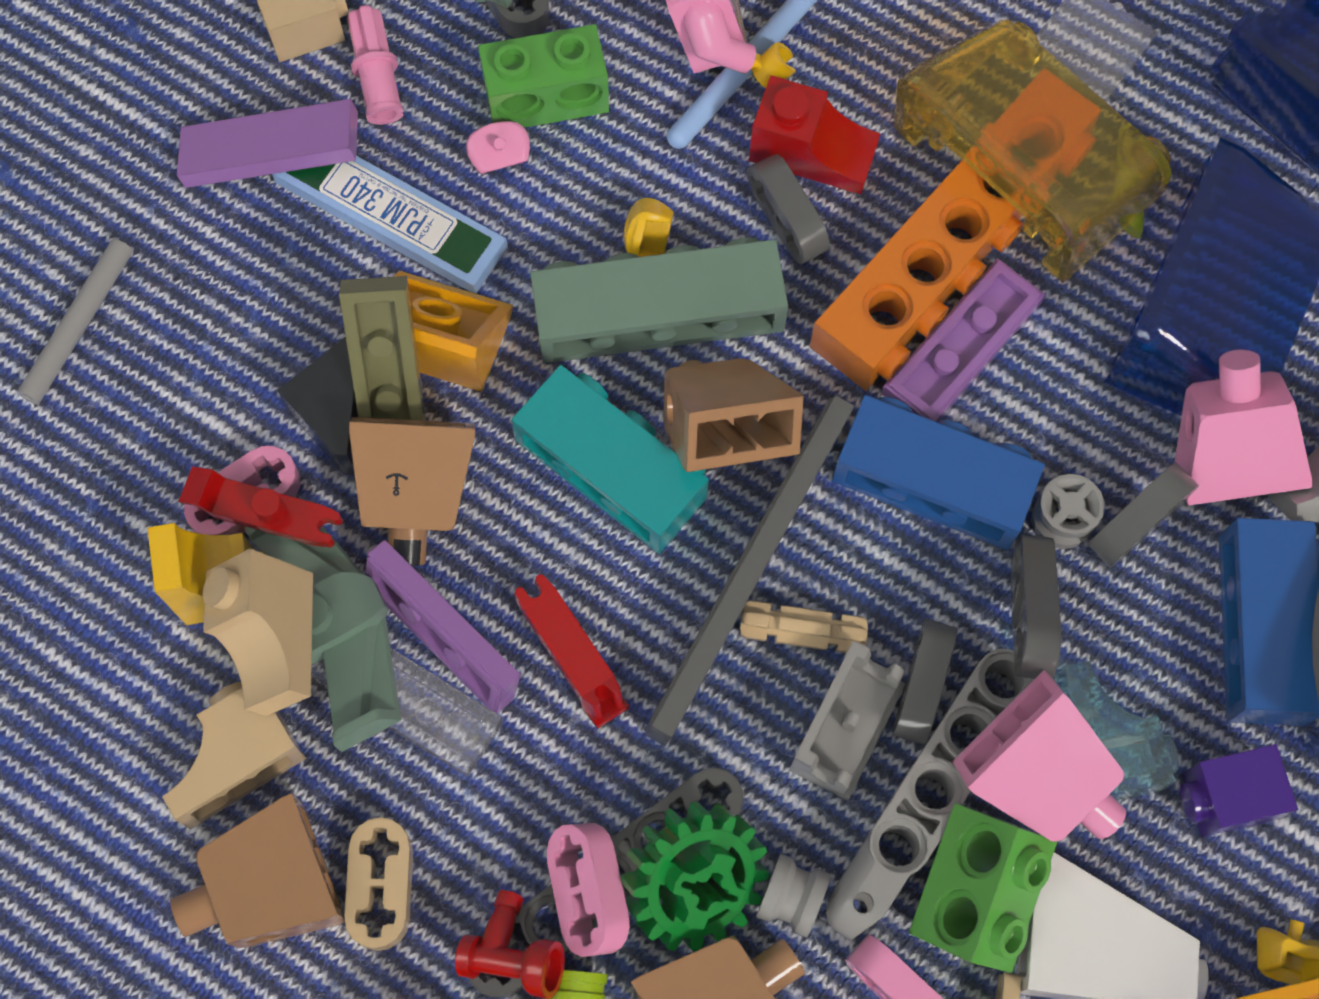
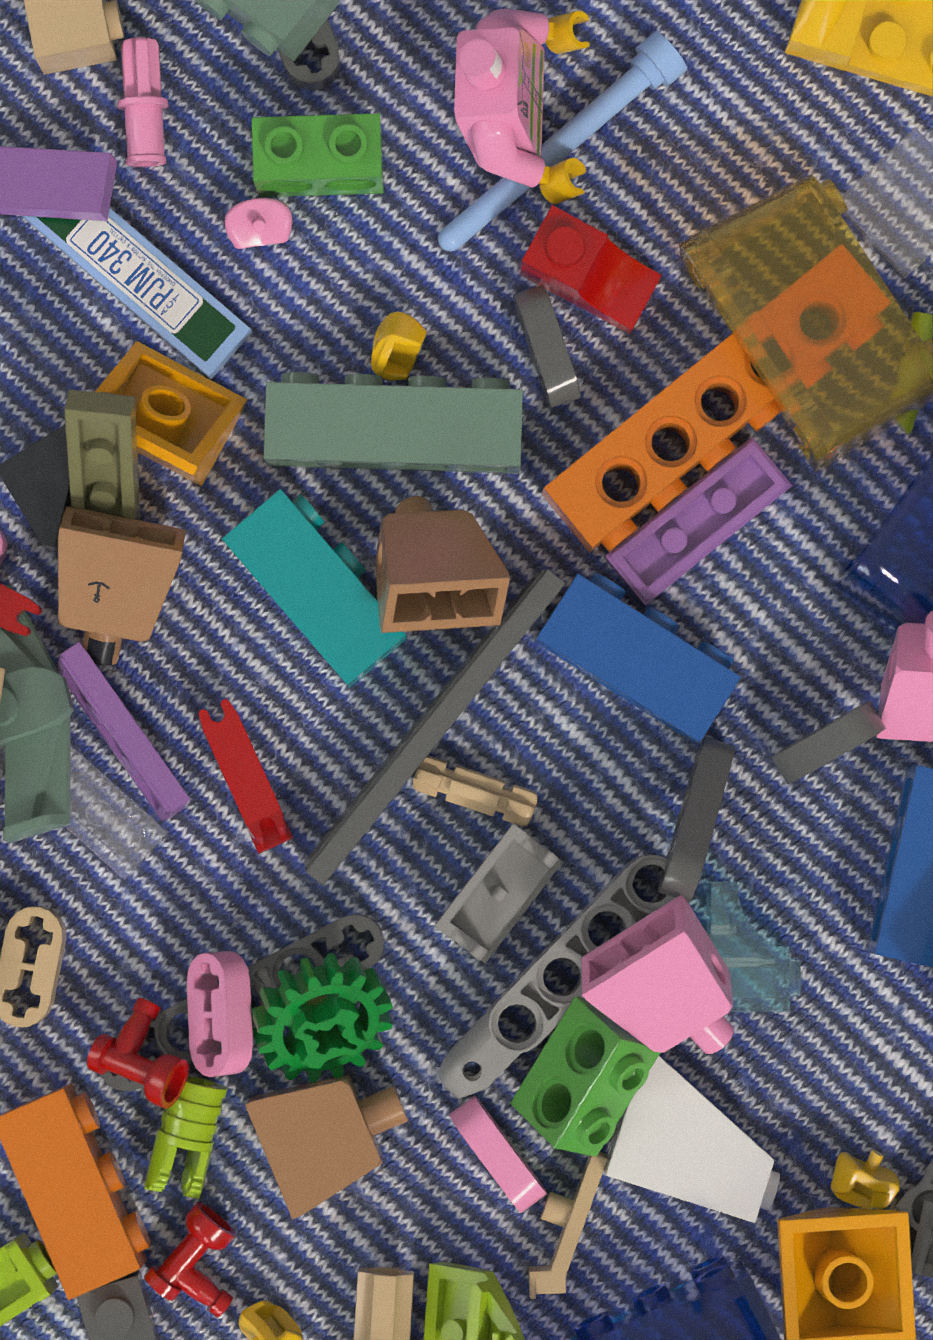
camera: 10 degrees right, 15 degrees up
light grey wheel [756,853,831,938] -> none
dark grey beam [892,618,958,745] -> none
light grey wheel [1031,474,1105,549] -> none
dark purple brick [1180,744,1299,838] -> none

